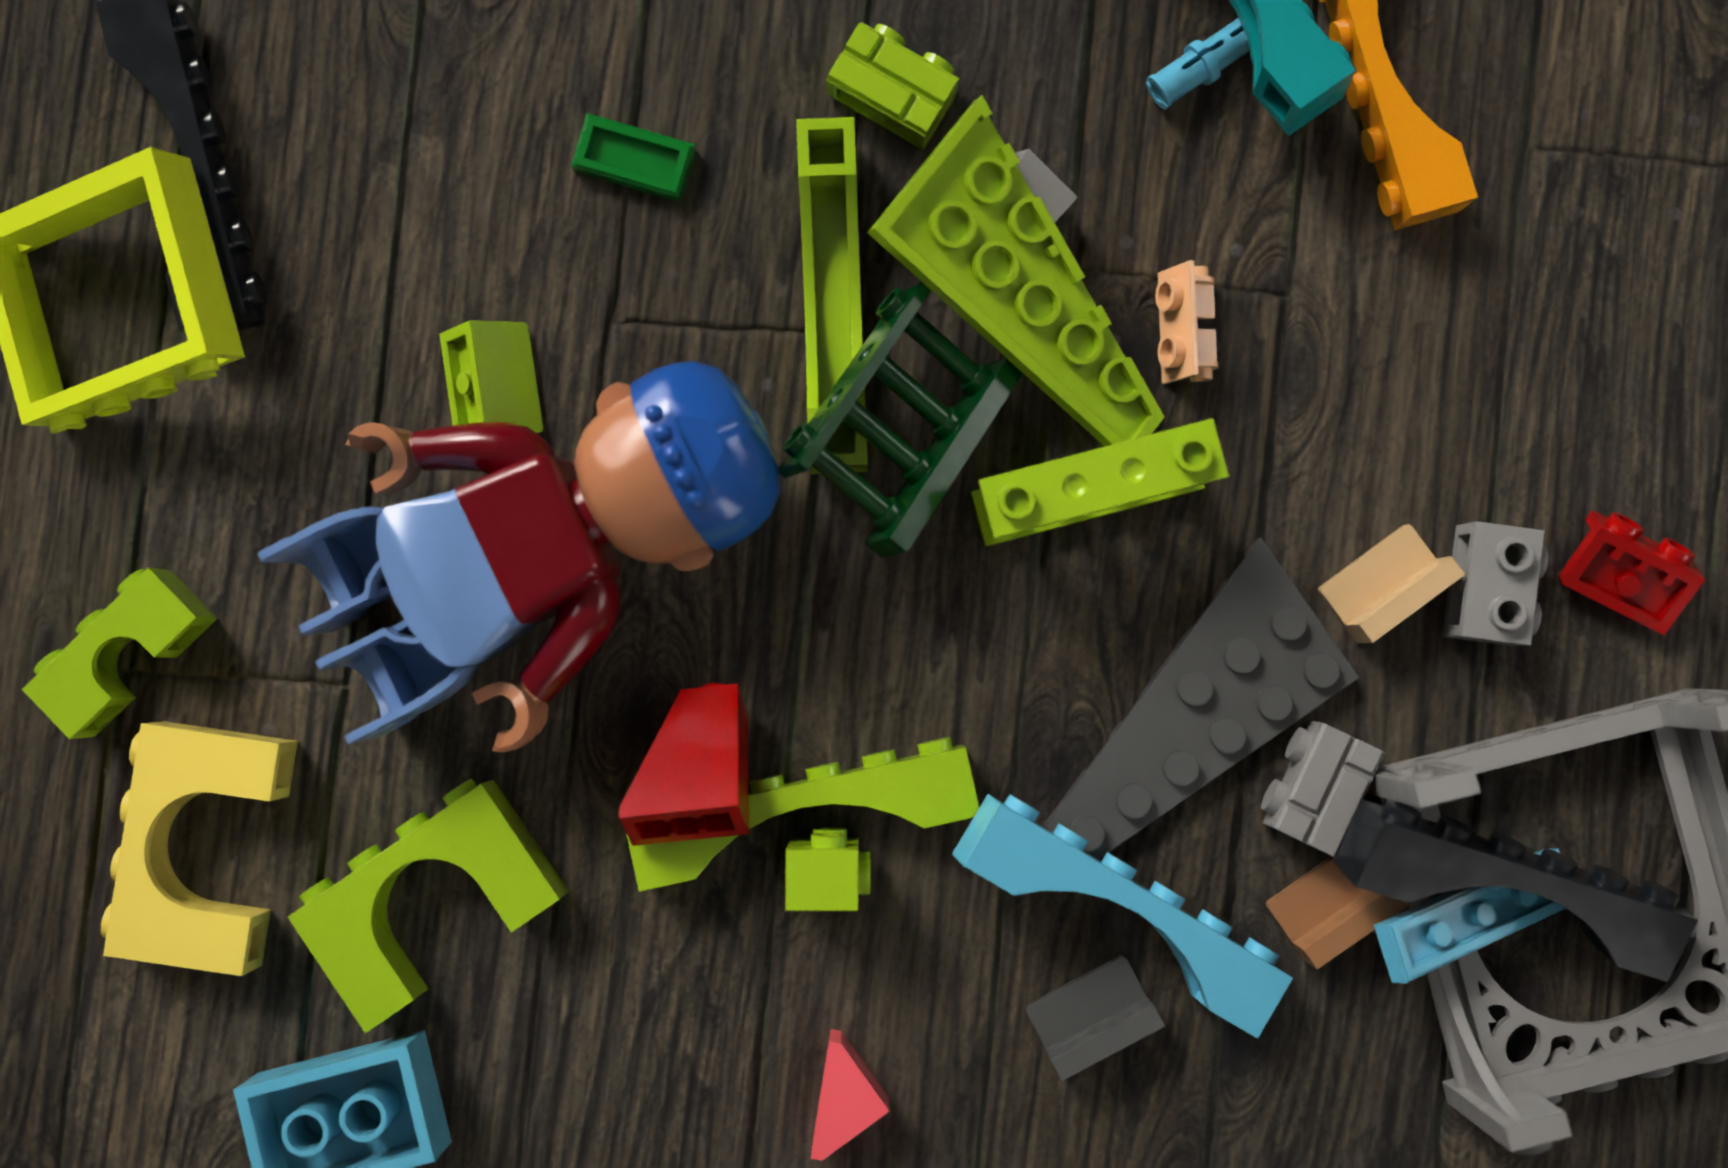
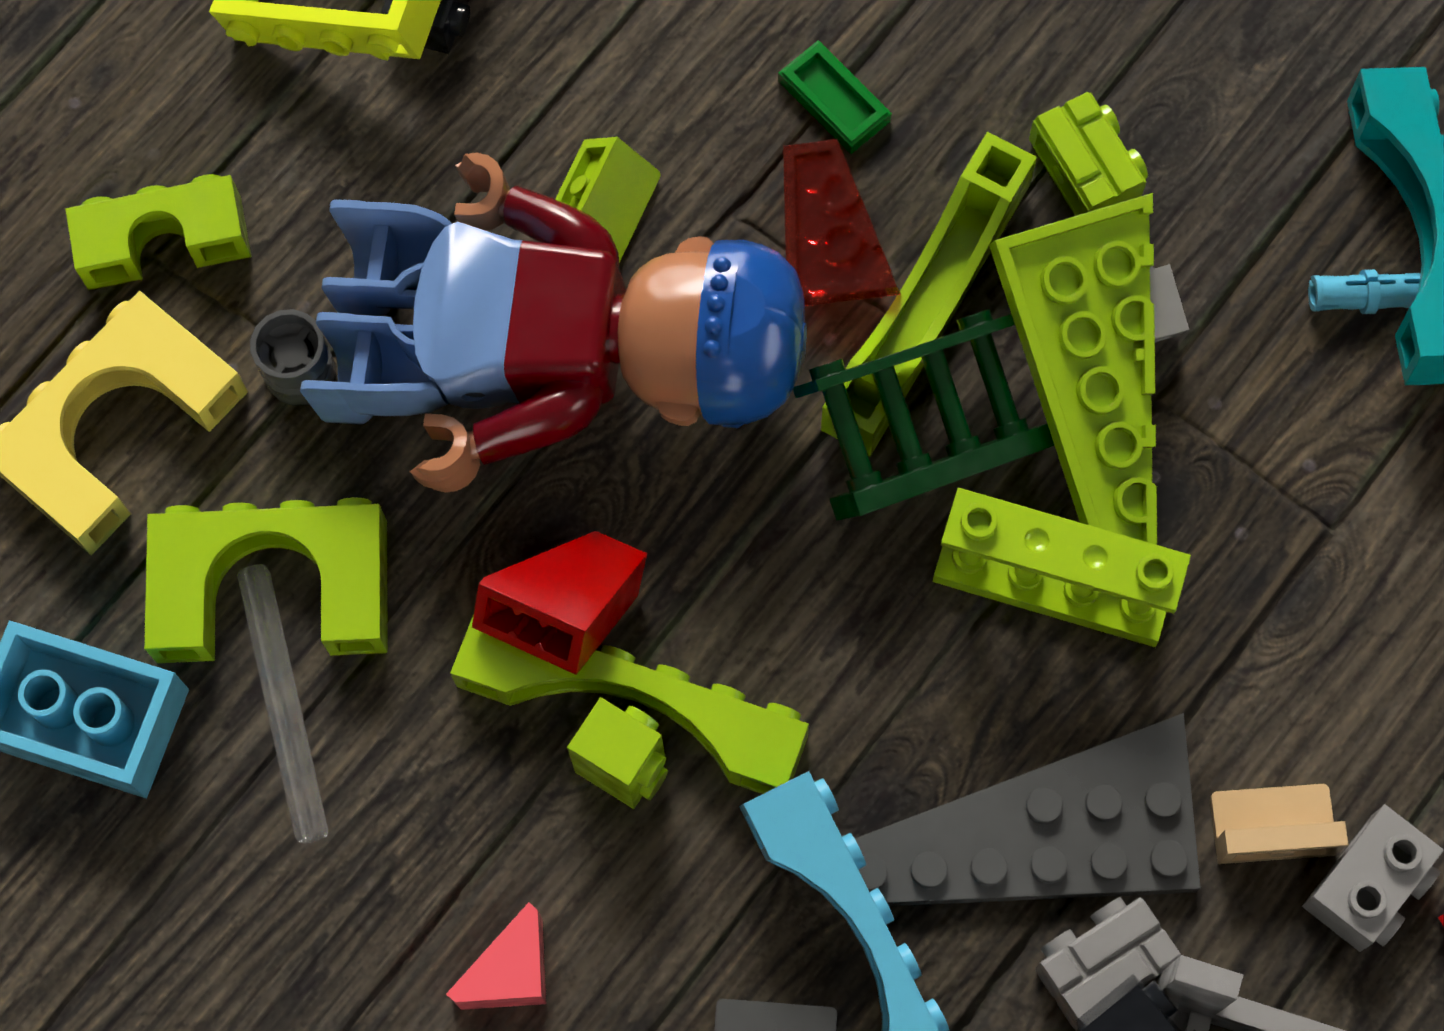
camera: 35 degrees right, 15 degrees down
light nougat hinge [1155,260,1218,384] -> none
none -> clear axle [237,564,328,843]
none -> dark grey wheel [250,309,336,406]
none -> clear red wing [783,139,901,306]

